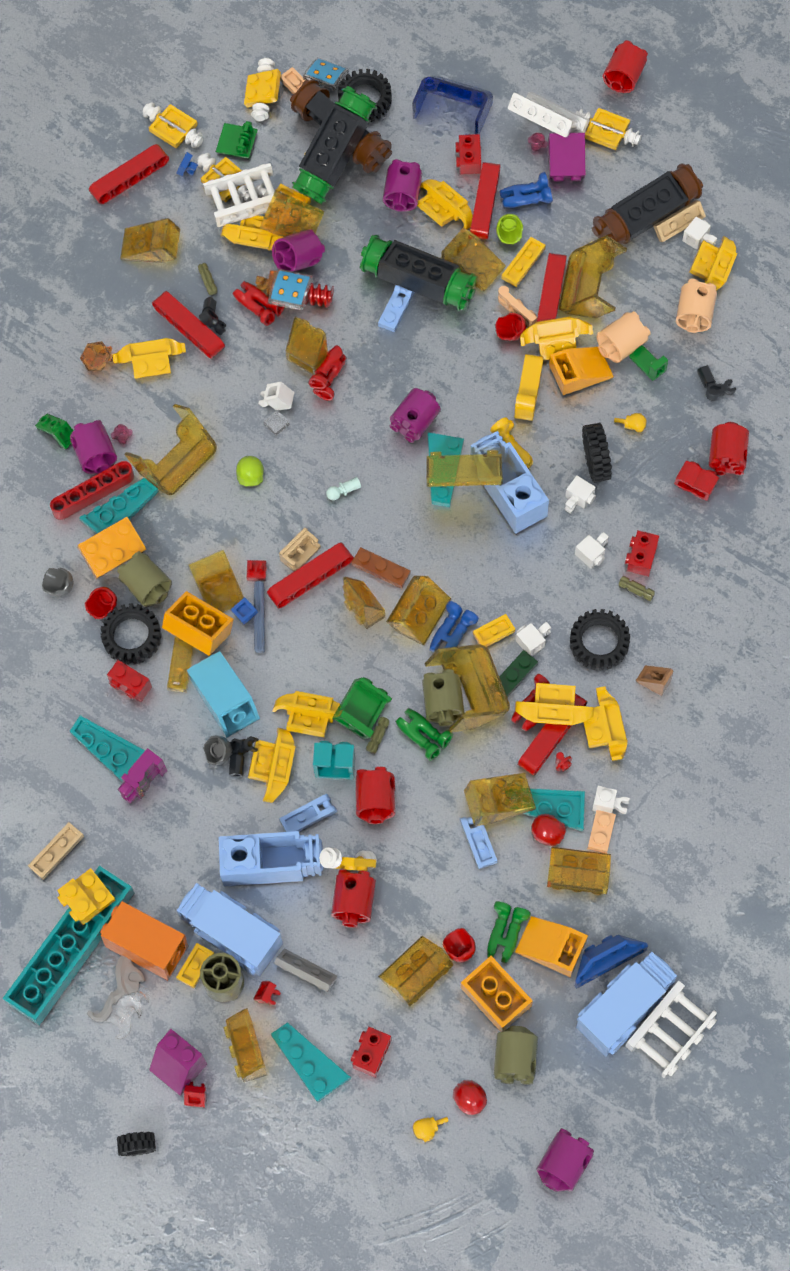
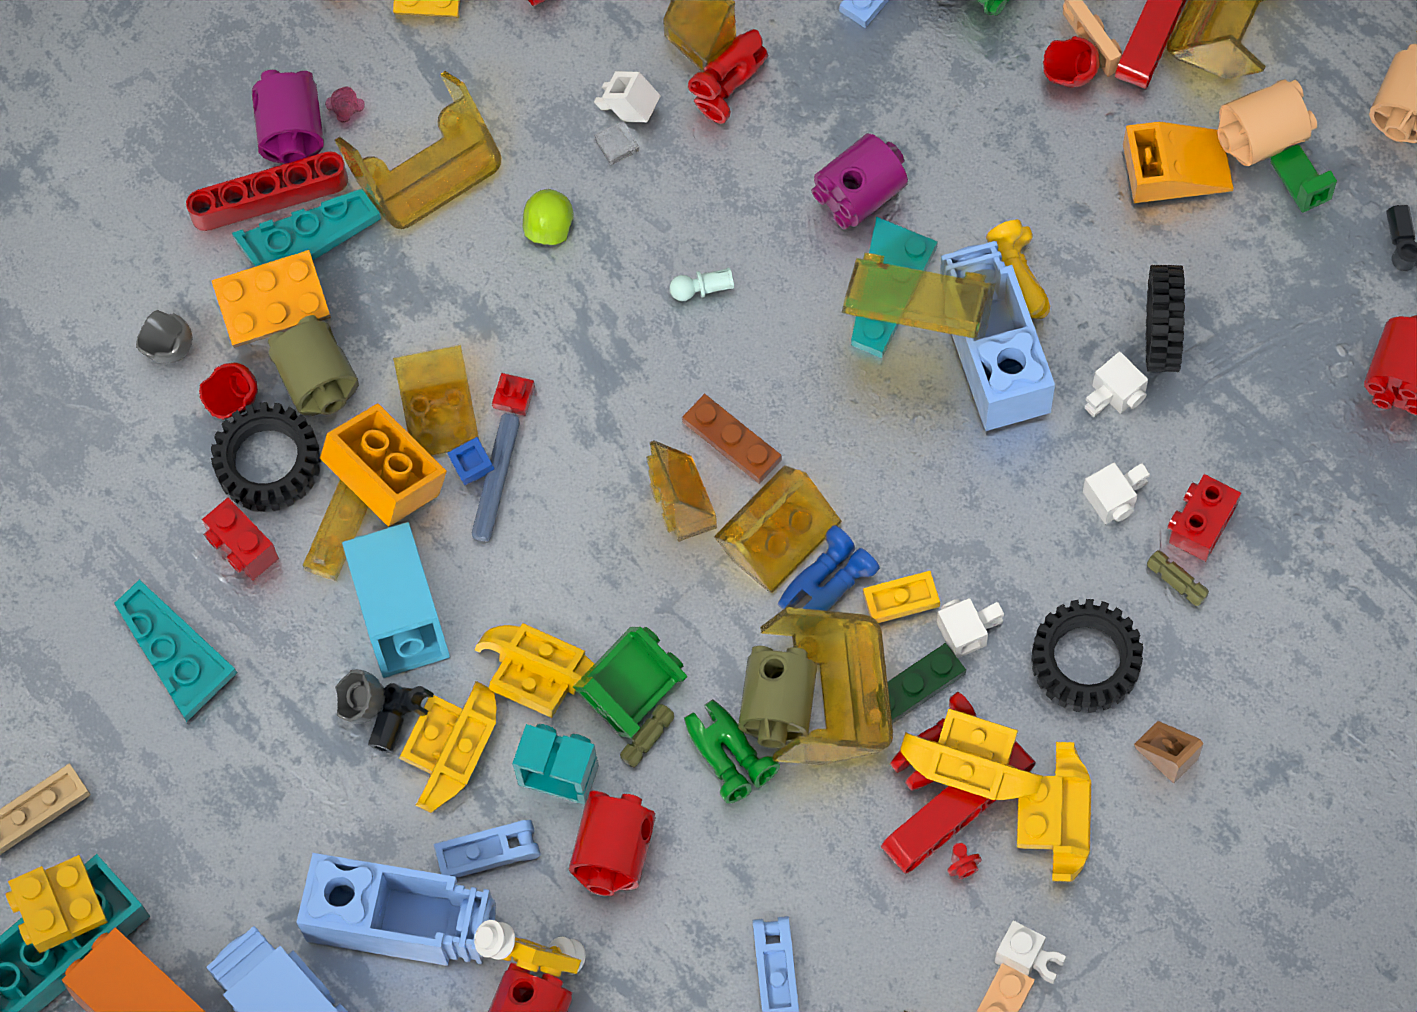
camera: 15 degrees right, 0 degrees up
green bracket [35,413,74,449] -> none
magenta hips [118,748,168,804] -> none
red beam [267,542,354,608] -> none
tan hinge [279,528,321,572] -> none
clear yellow slope [464,773,536,826] -> none
teal wing [505,787,585,831] -> none
yellow beam [514,354,544,421] -> none
yellow plate [520,316,593,361] -> none
red hair [531,814,566,846] -> none
yellow piece [614,413,647,433] -> none
red brick [674,461,719,501] -> none

